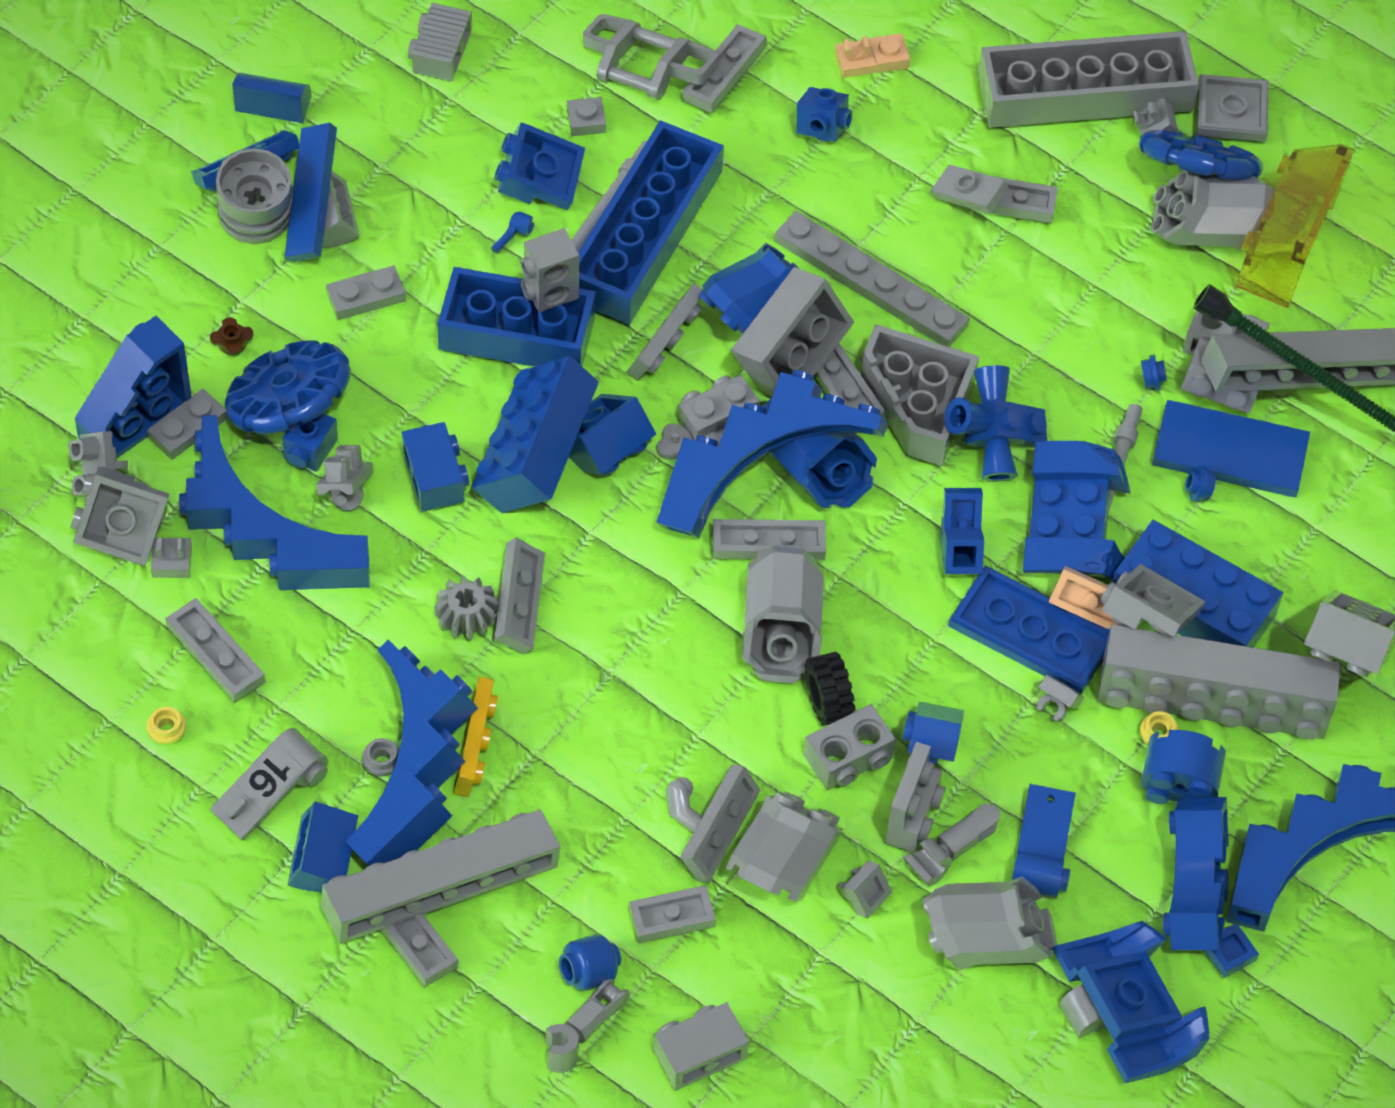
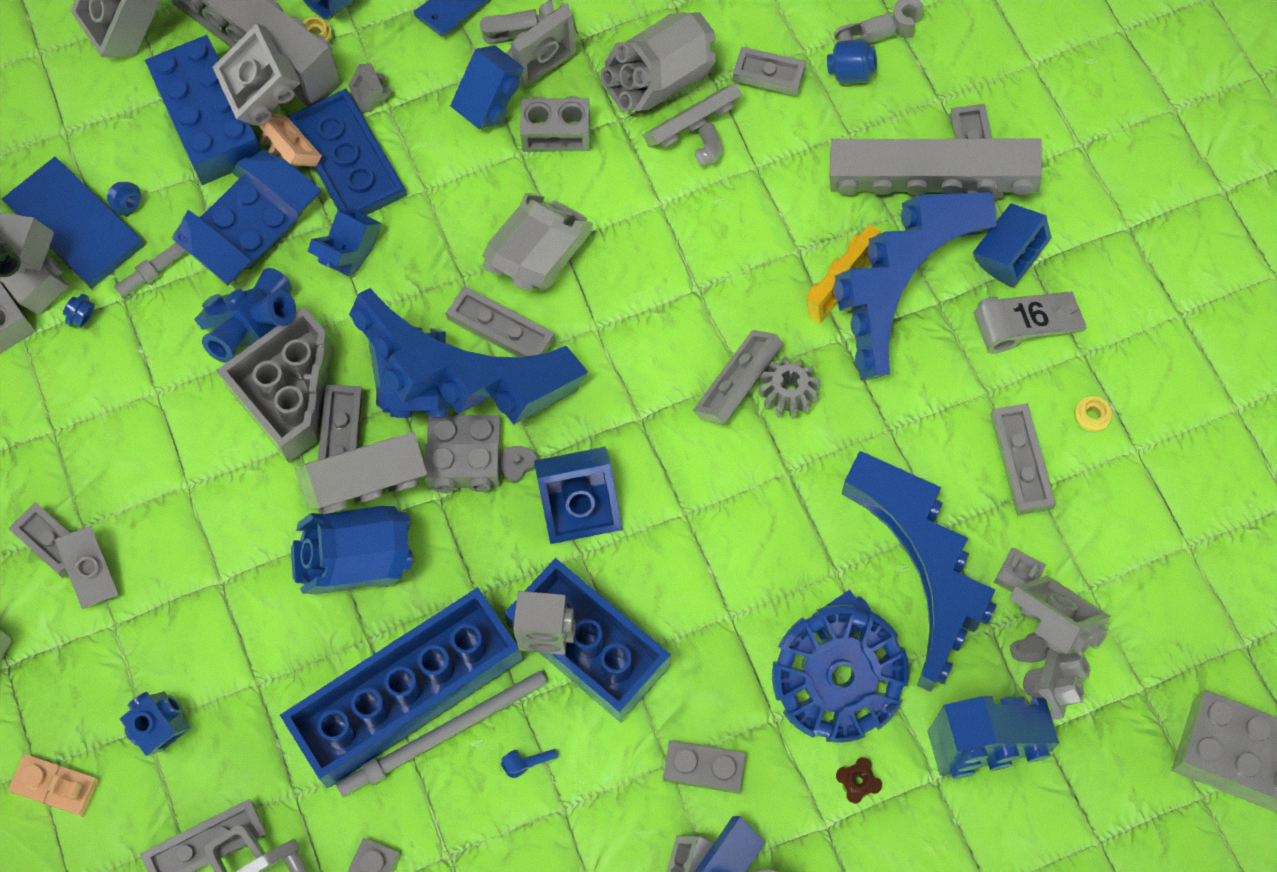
camera: 145 degrees left, 10 degrees up
light grey plate [147,388,228,460] -> none
light grey hips [316,445,374,511] -> none
light grey plate [362,738,399,776] -> none
blue brick [401,422,470,512] -> none
blue brick [471,355,599,513] -> none
blue plate [494,122,585,210] -> none
light grey plate [626,283,702,381] -> none
light grey plate [774,211,969,347] -> none
black tyre [804,651,855,726] -> none
light grey tile [838,860,892,918] -> none

